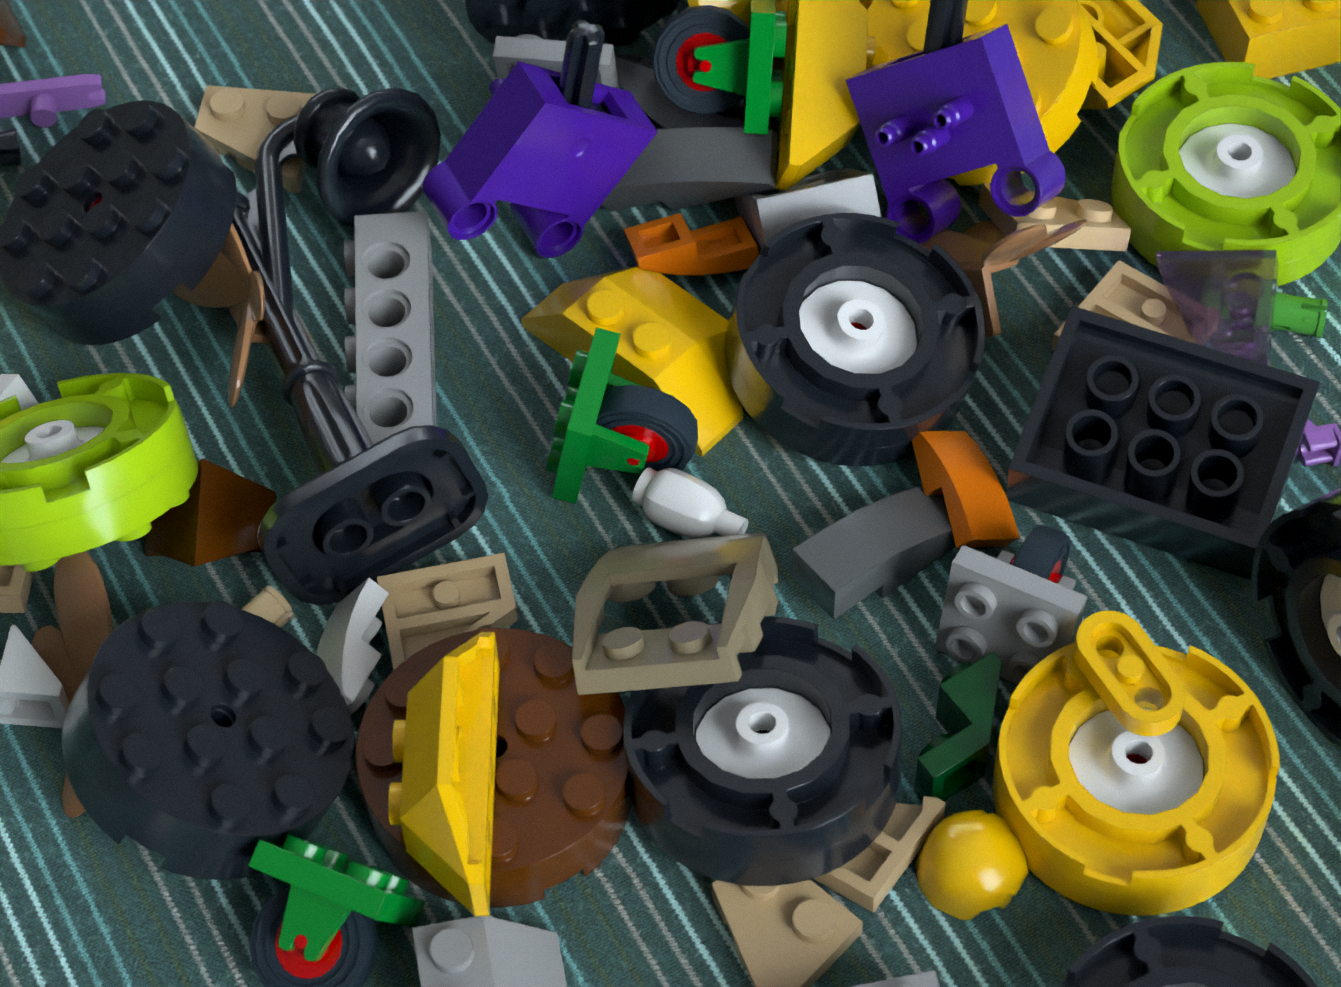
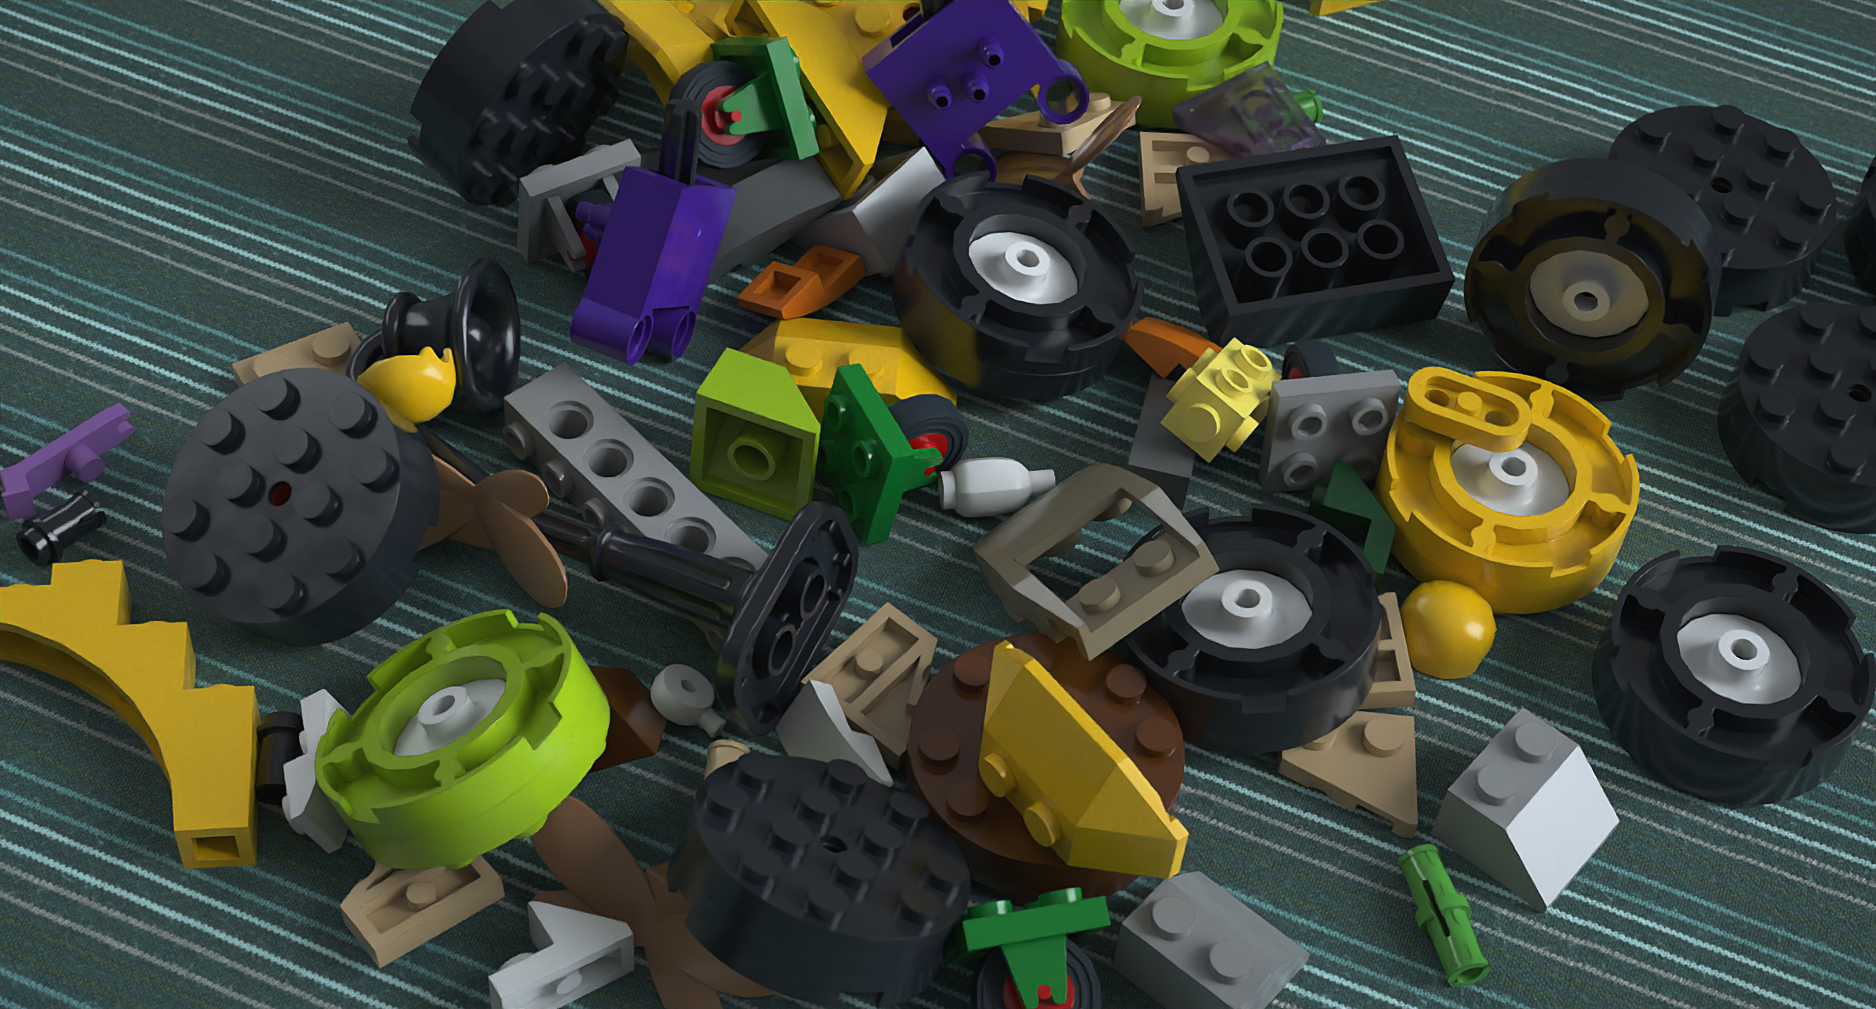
camera: 45 degrees left, 5 degrees down
none -> yellow hair [357,347,456,425]
none -> lime slope [689,347,821,521]
none -> light yellow brick [1160,337,1282,463]

